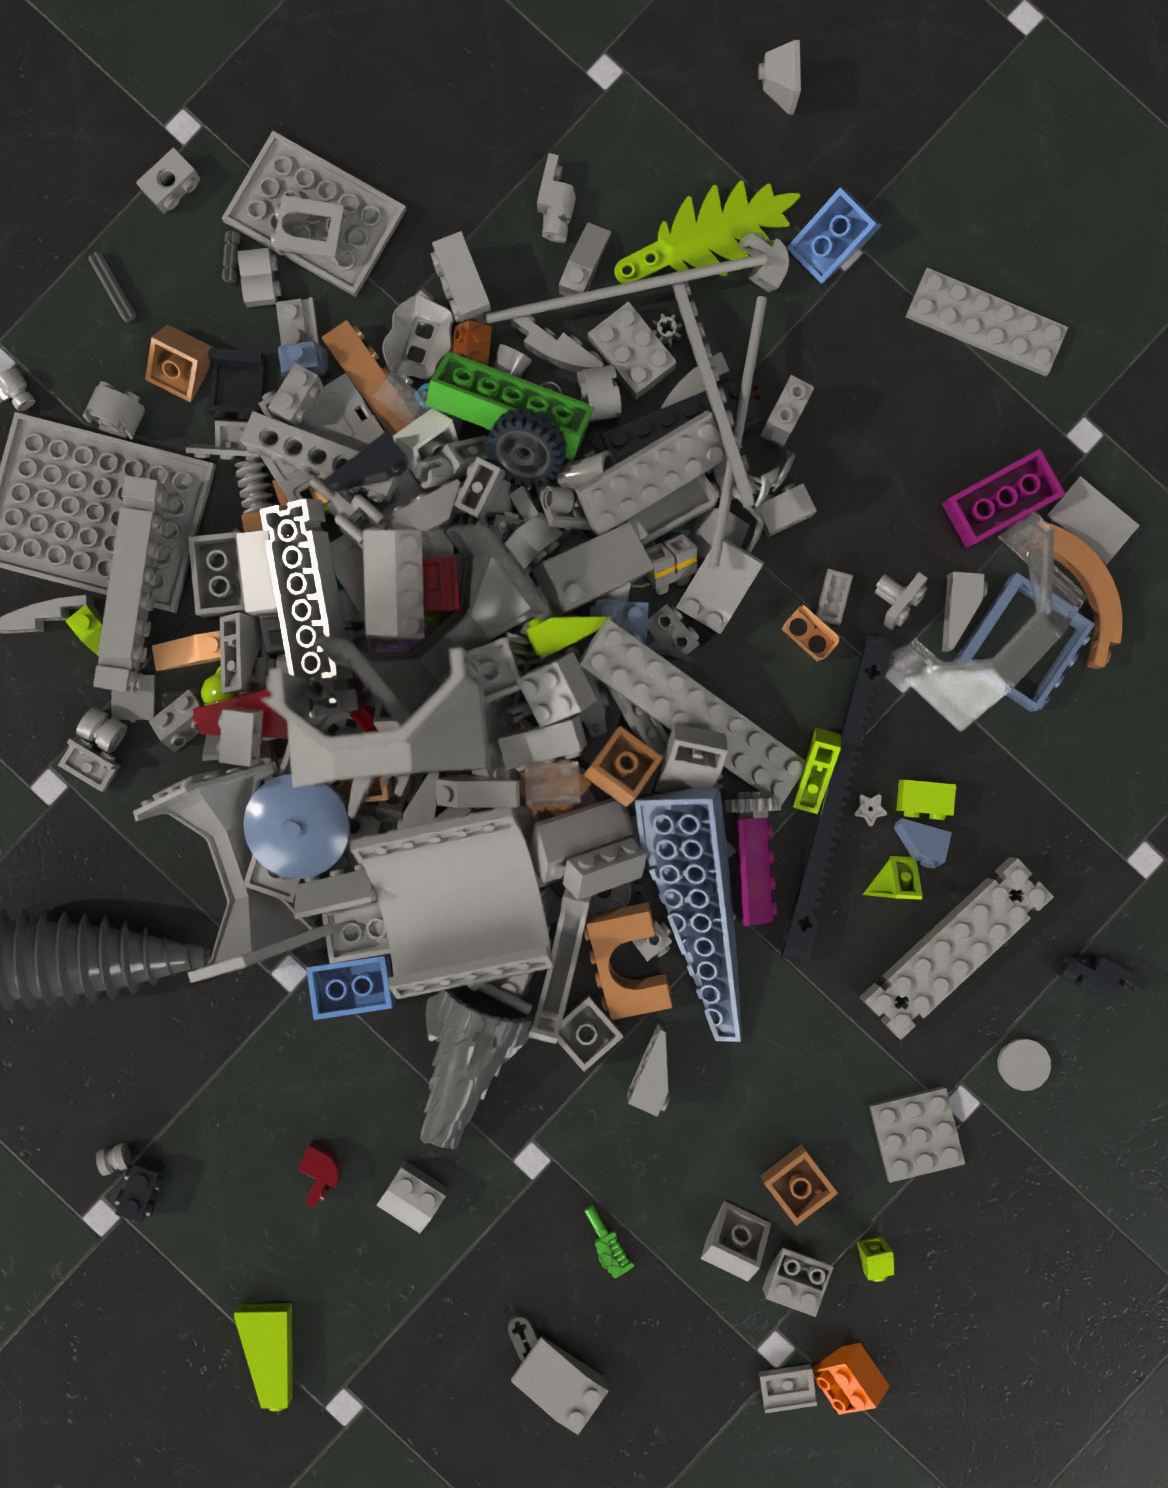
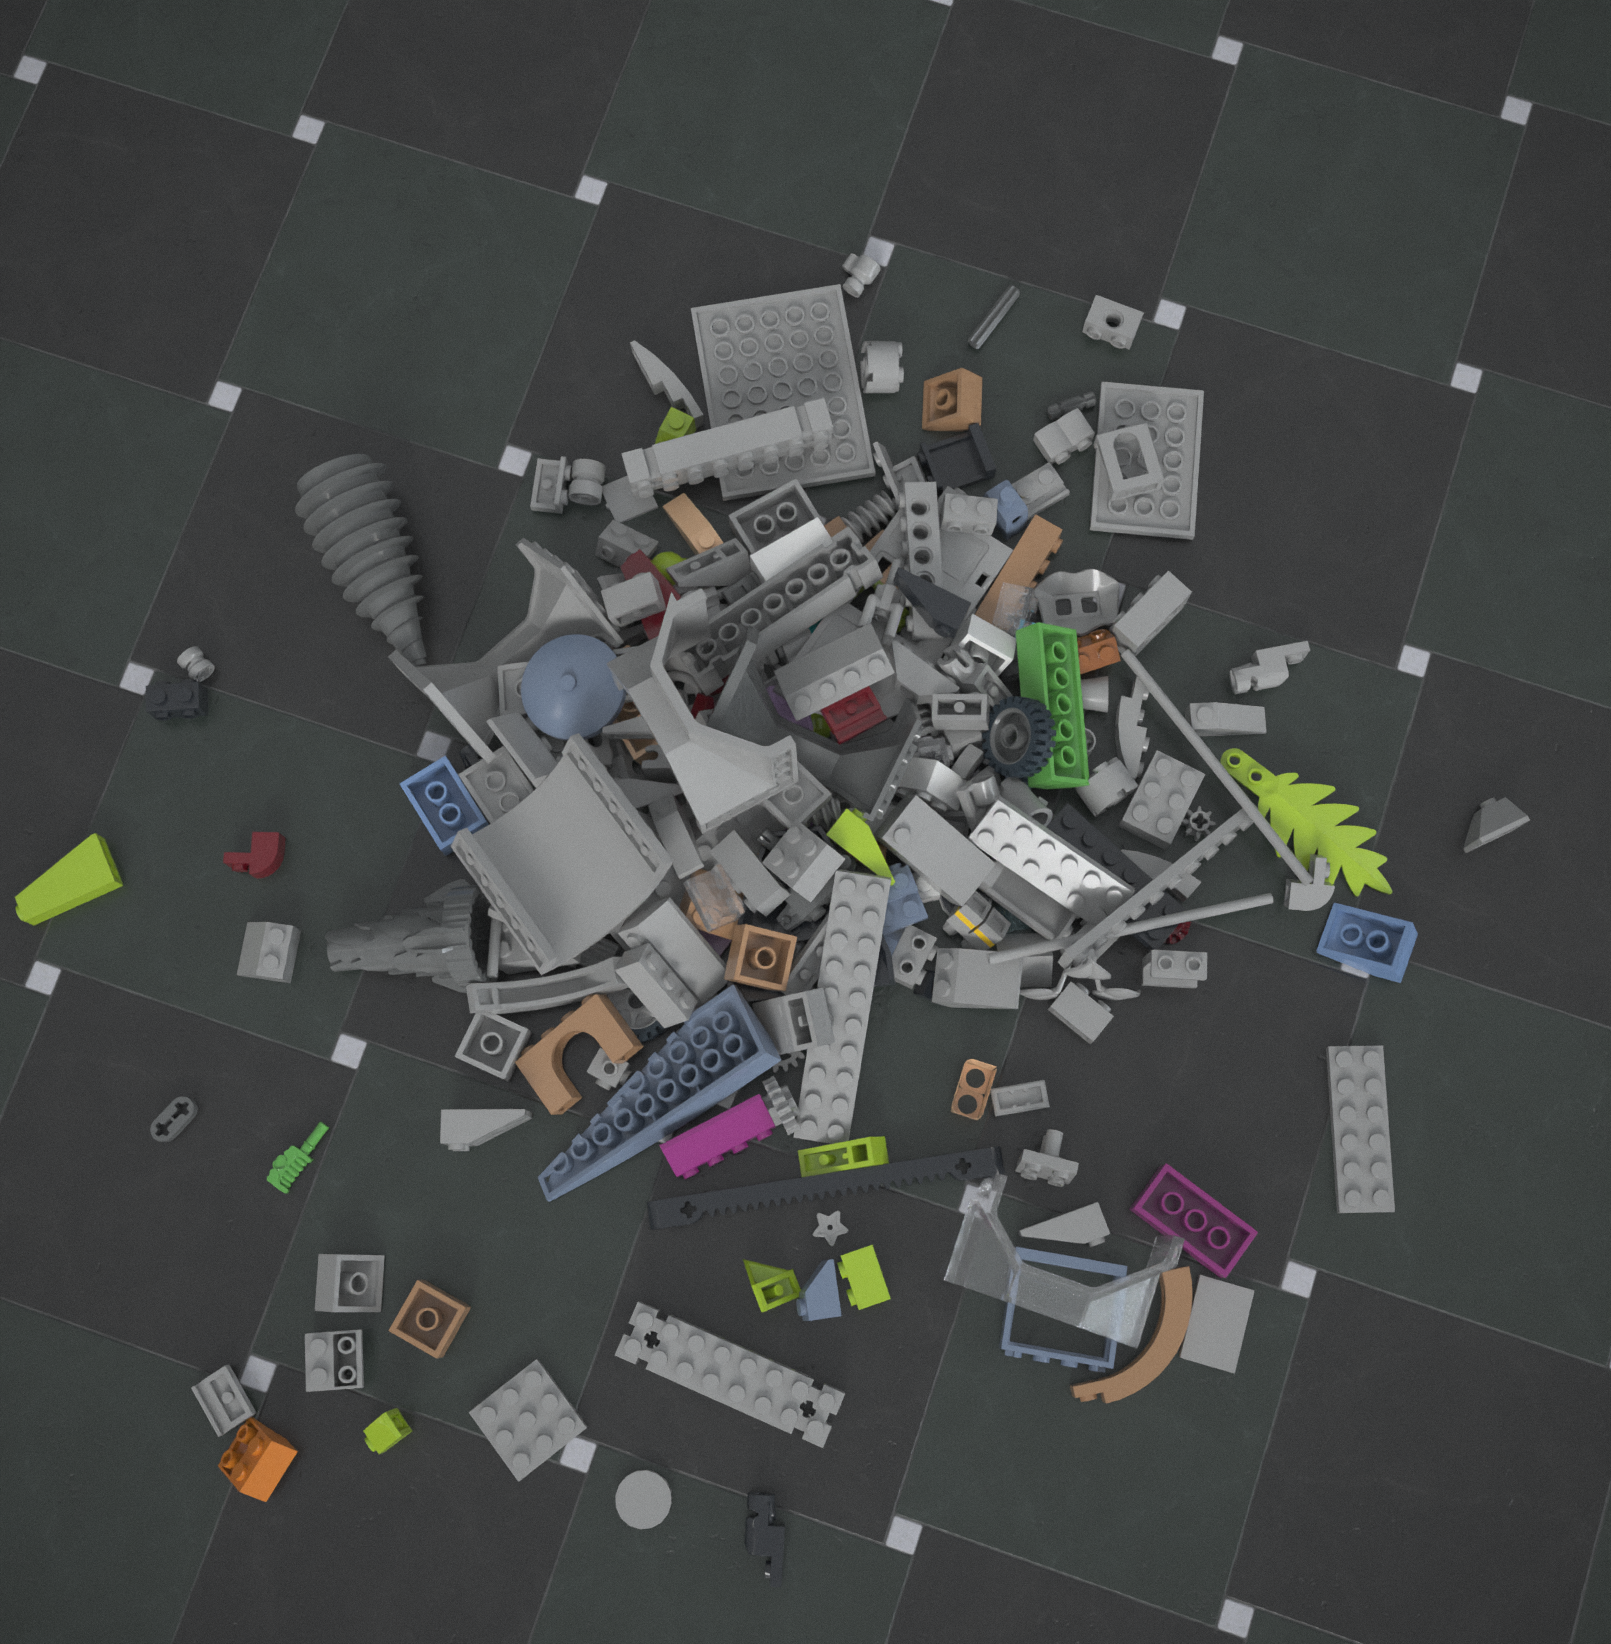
camera: 70 degrees right, 10 degrees down
light grey slope [511,1336,609,1435] -> none

